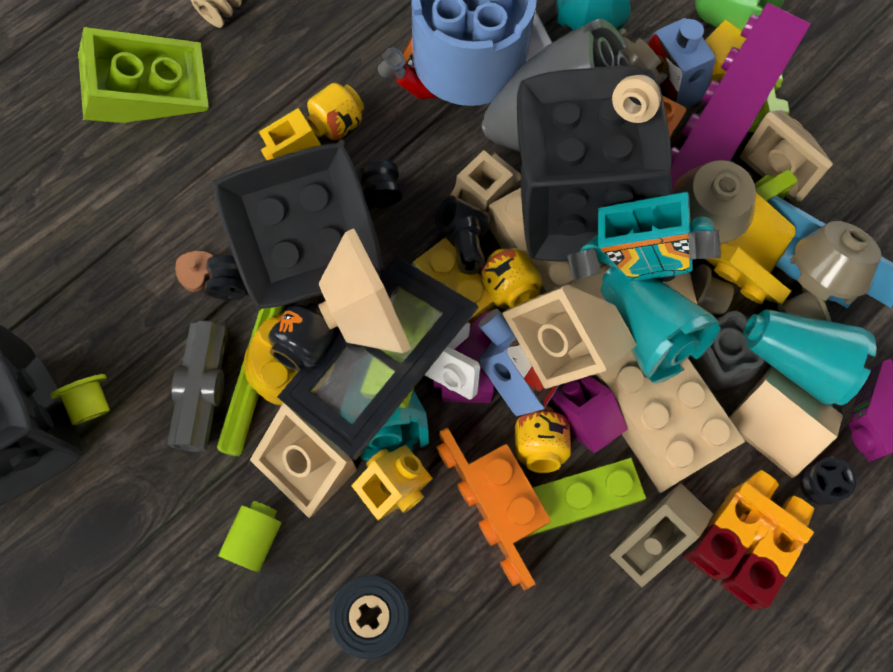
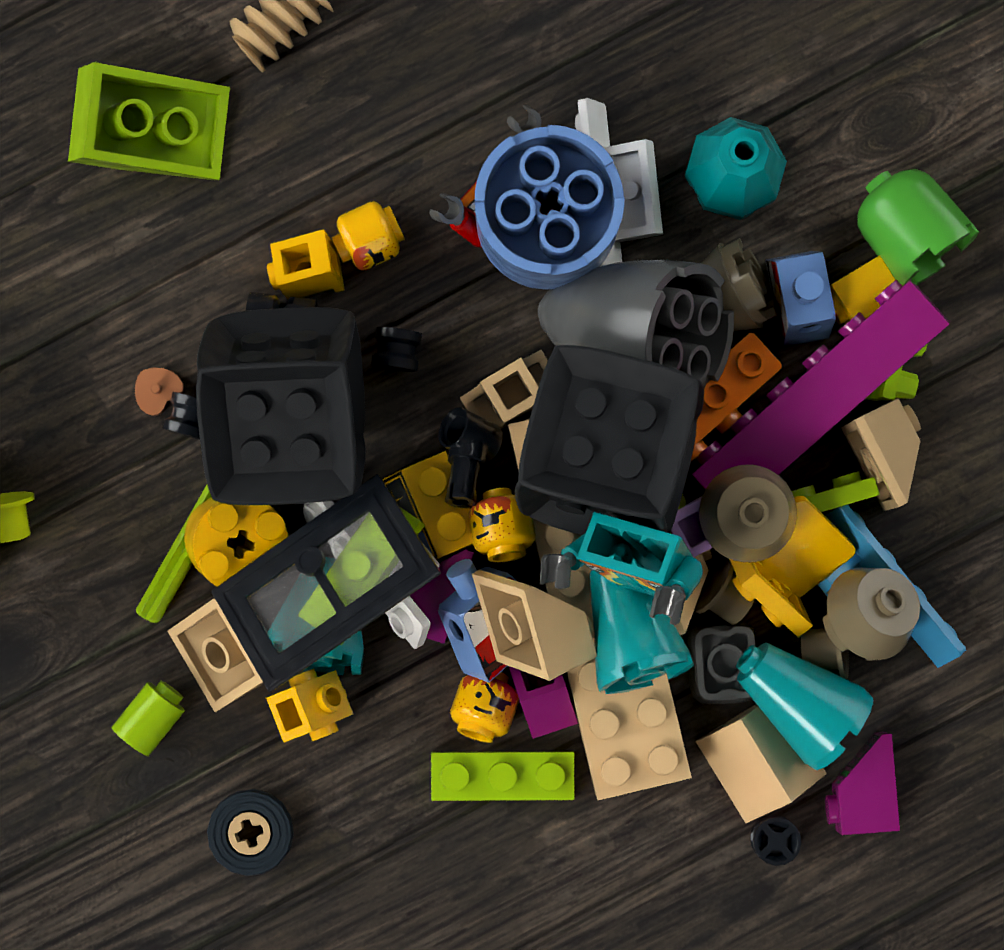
camera: 25 degrees right, 15 degrees up
dark grey piece [167,321,228,452] -> none
black head [268,303,336,372] -> none
tan slope [318,228,411,353] -> none
orange bracket [436,427,551,591] -> none
dark tan slope [609,483,714,587] -> none
tan plate [612,75,661,123] -> none
hips [682,470,814,610] -> none

